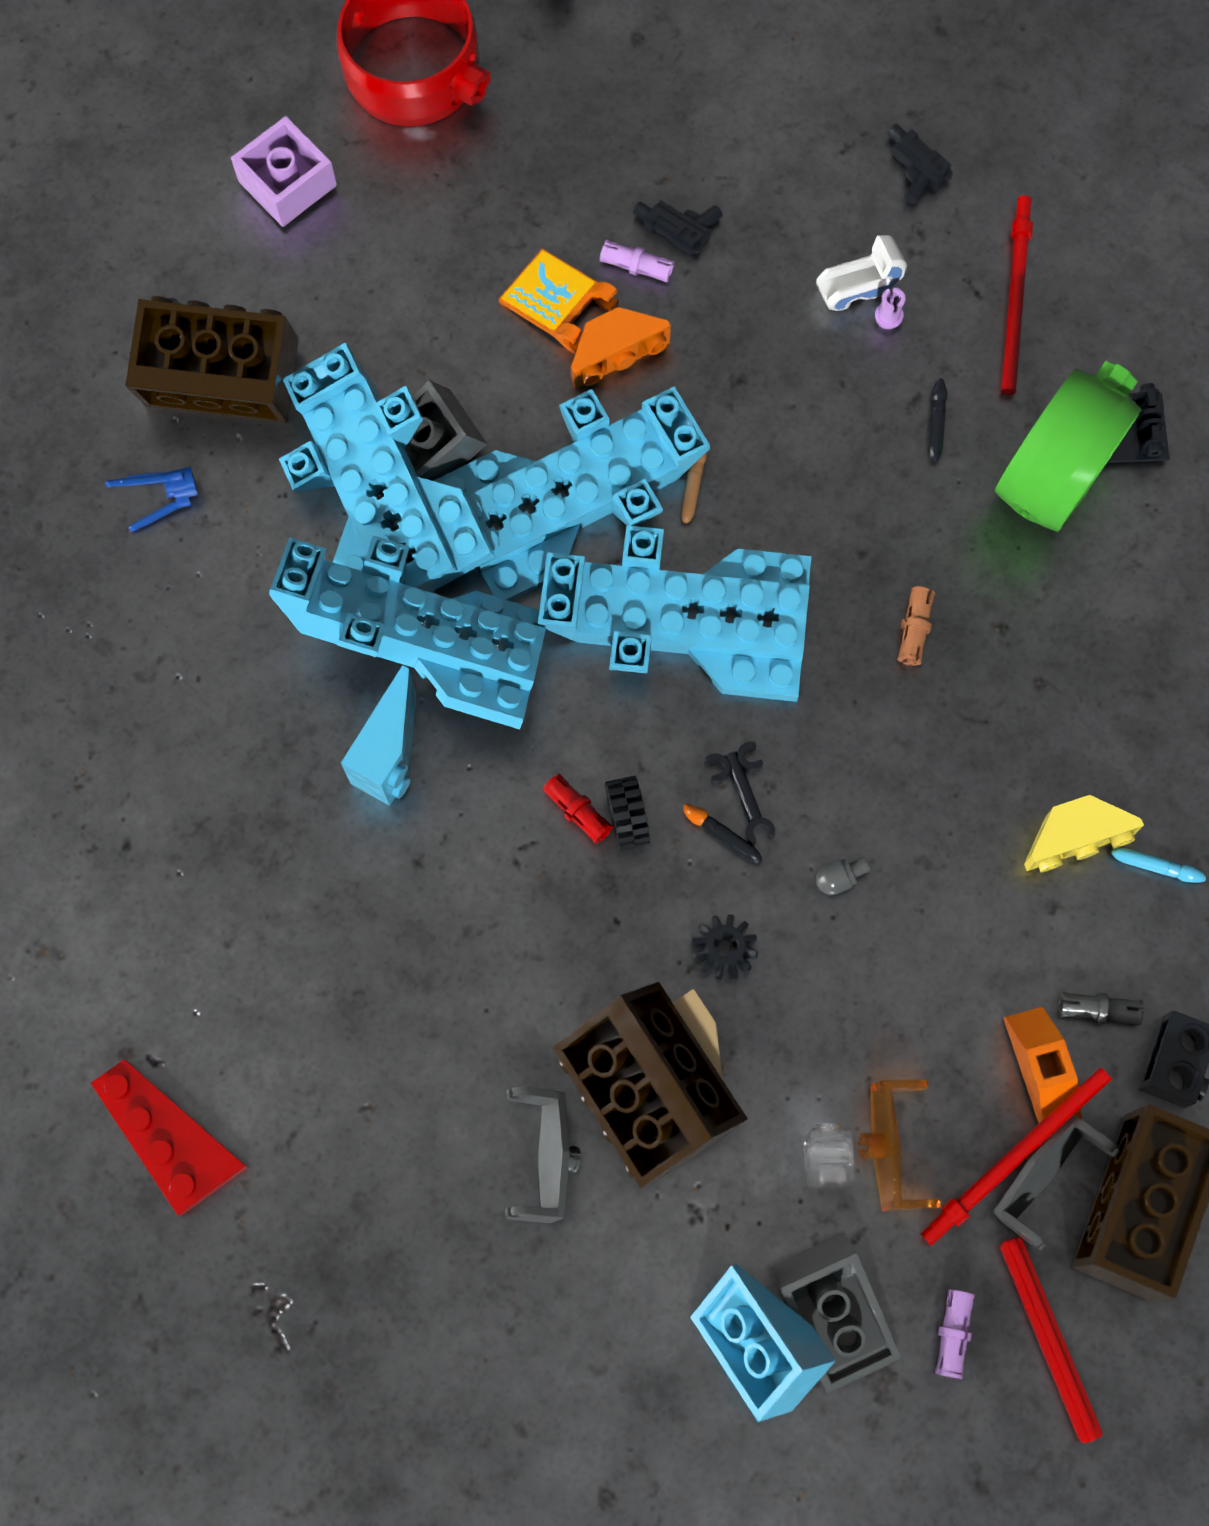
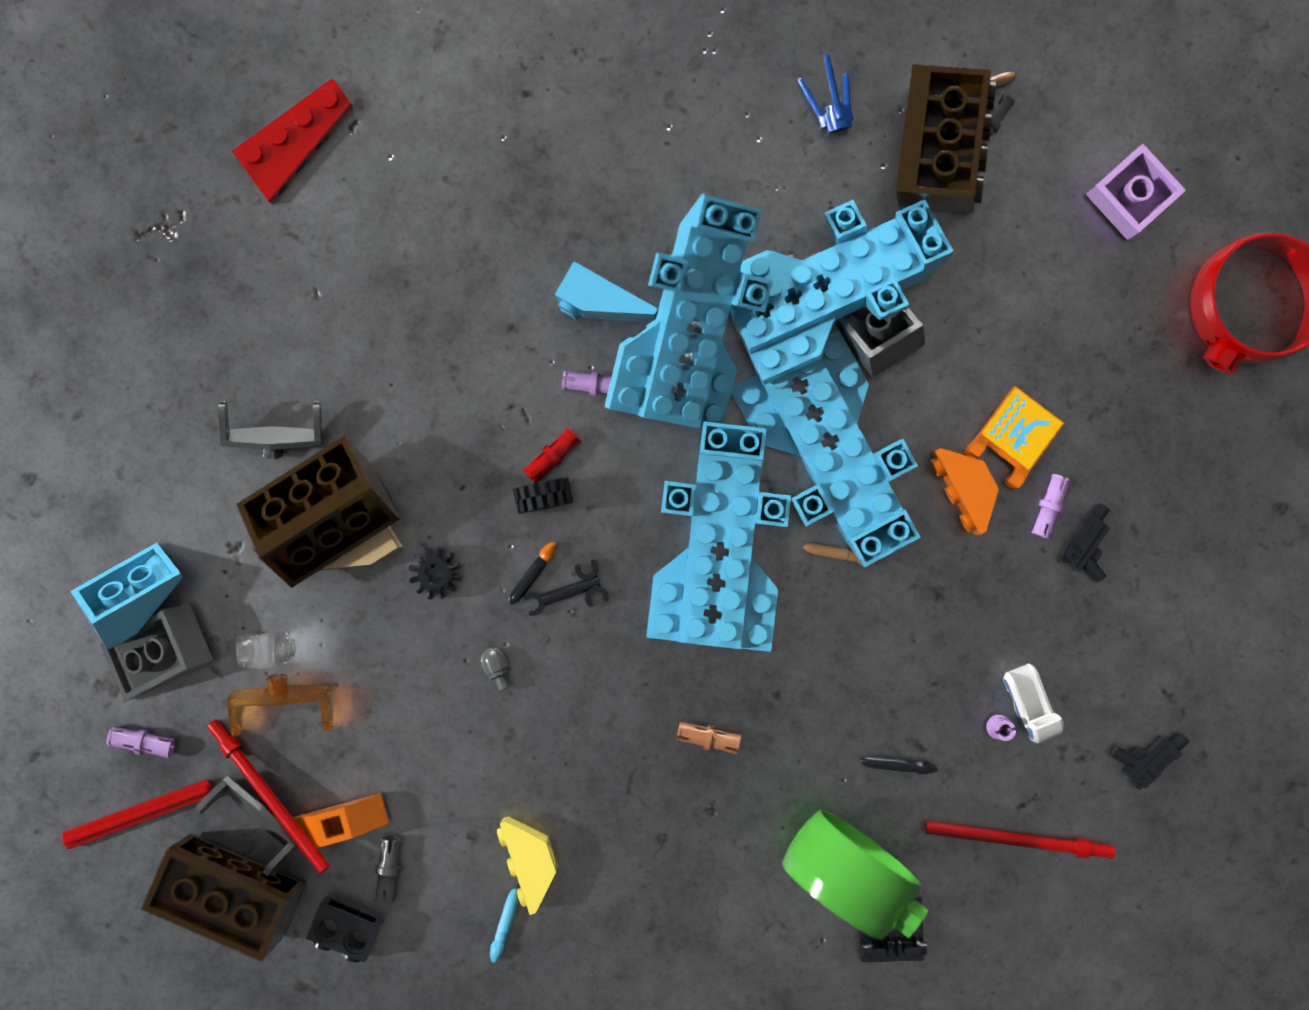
camera: 90 degrees right, 15 degrees up
none -> lavender pin [562,370,612,396]

